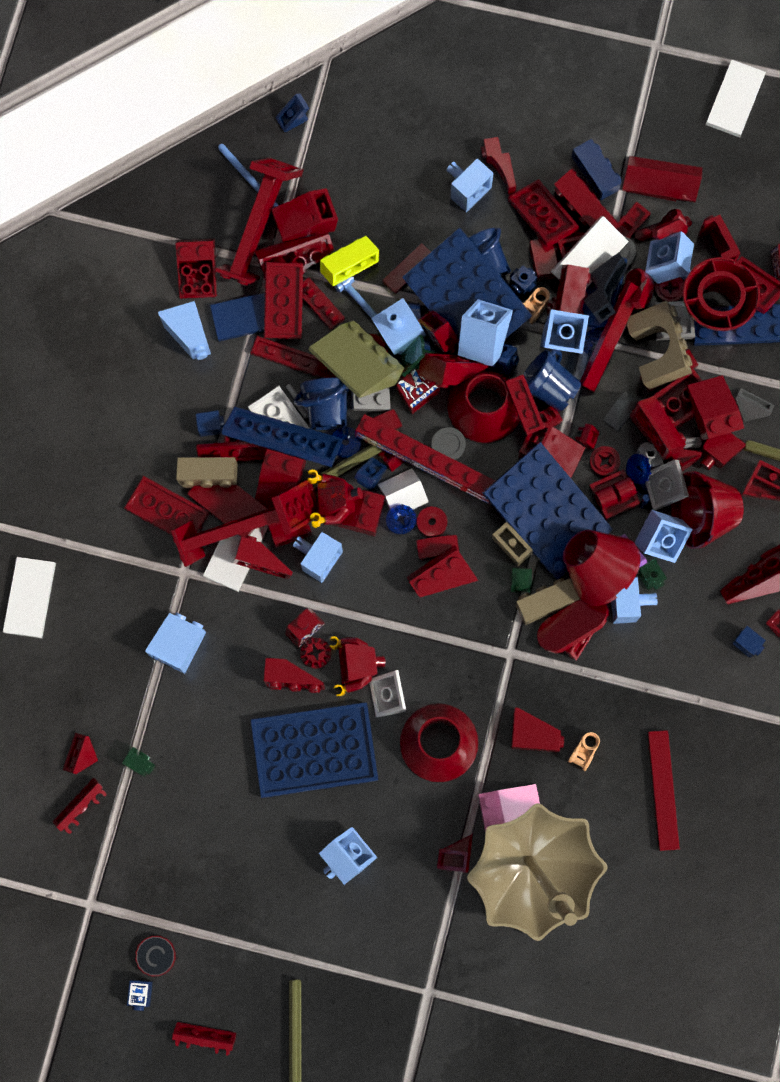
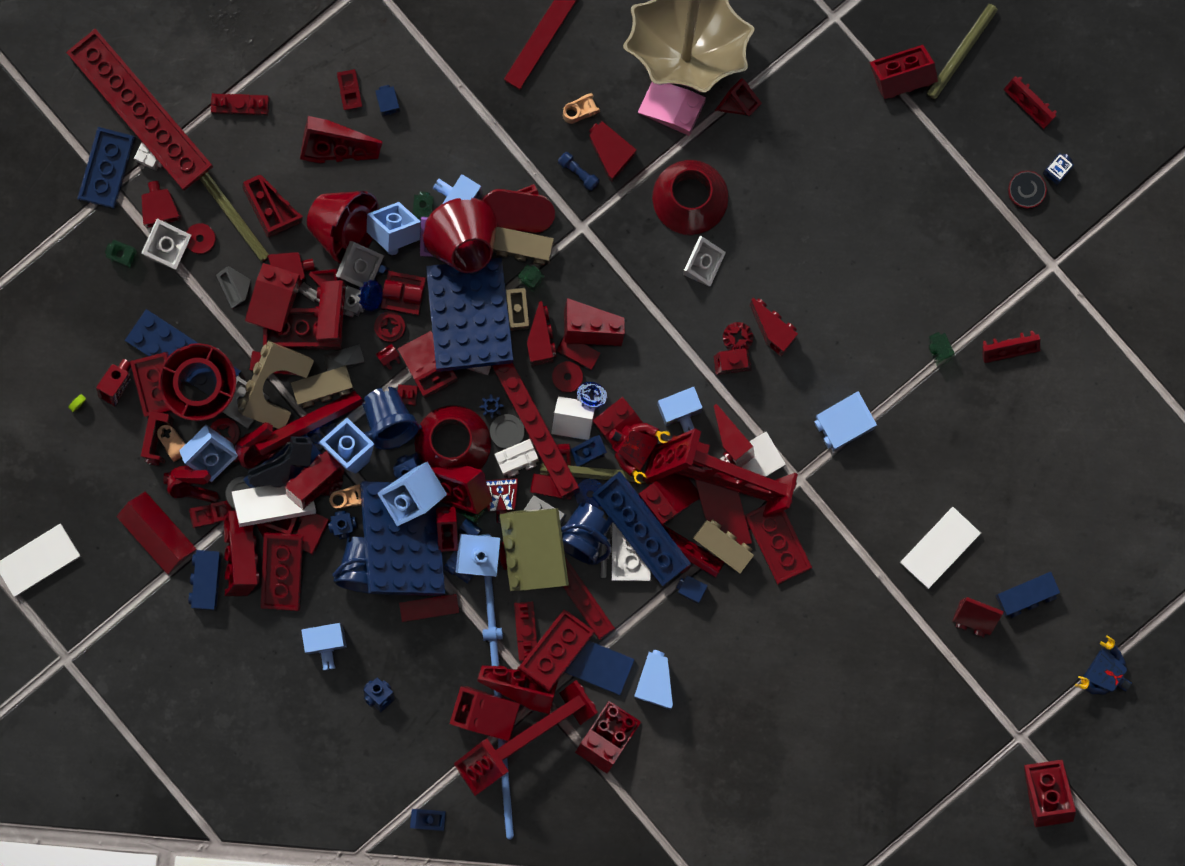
camera: 145 degrees left, 5 degrees up
dark red slope [63,733,98,774] -> none
dark blue plate [251,702,378,798] -> none
light blue brick [319,827,377,885] -> none
neon yellow brick [320,236,379,286] -> none
dark red torso [330,636,386,696] -> none
piece [400,334,425,377] -> none
dark red slope [480,137,516,195] -> none
dark red plate [505,374,545,436] -> none
none -> light nougat piece [157,425,185,462]
none -> dark tan brick [291,366,354,408]
none -> dark blue brick [363,677,395,713]
none -> dark blue gear [480,394,504,419]
none -> white brick [495,439,539,478]
none -> dark red slope [527,301,557,367]
none -> dark blue piece [558,152,600,191]
none -> dark red slope [870,45,938,99]

